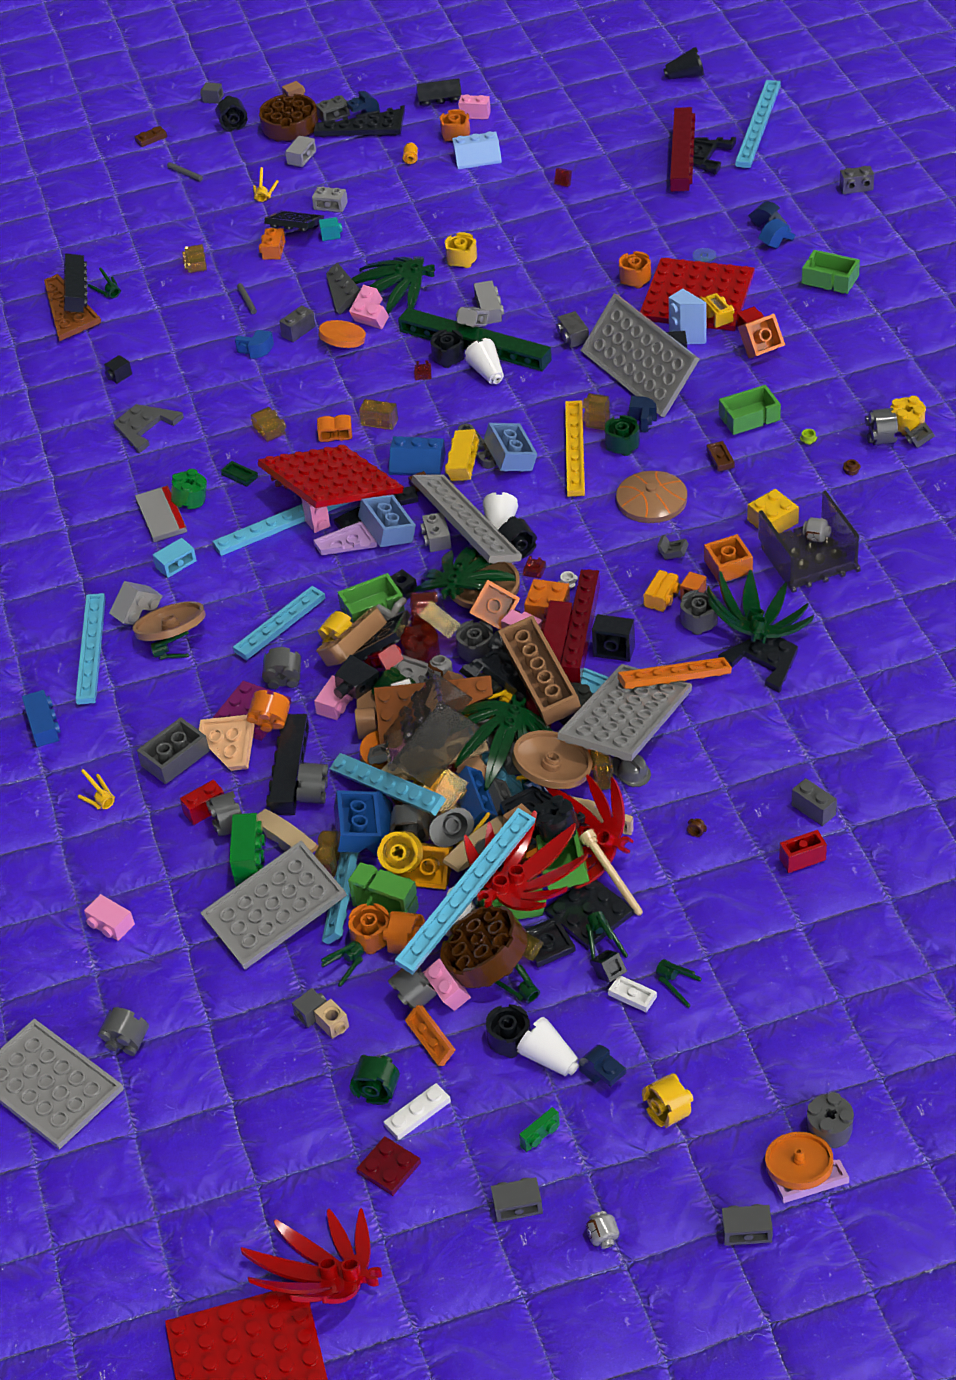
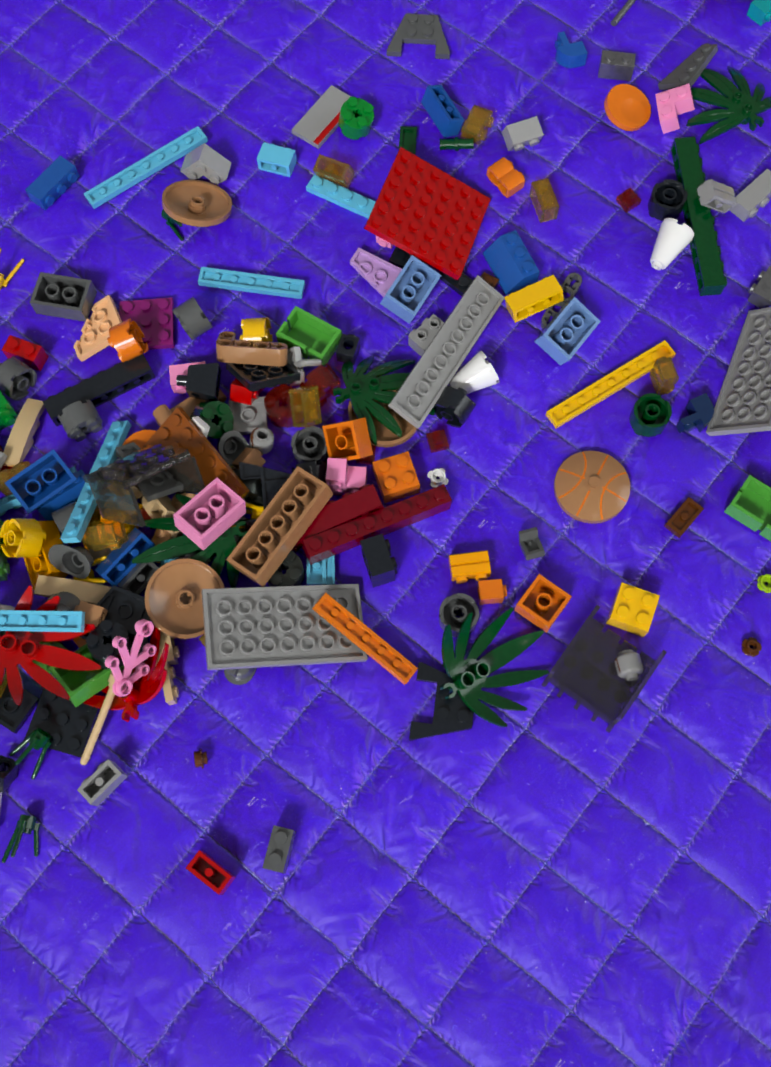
camera: 55 degrees right, 25 degrees up
none -> light grey brick [77,759,128,806]
none -> bright pink plant [105,619,157,697]
none -> bright pink brick [173,478,246,551]
none -> clear yellow brick [313,154,355,188]
none -> blue brick [421,85,464,137]
none -> dark green pin [440,137,474,151]
none -> light grey brick [502,116,544,151]

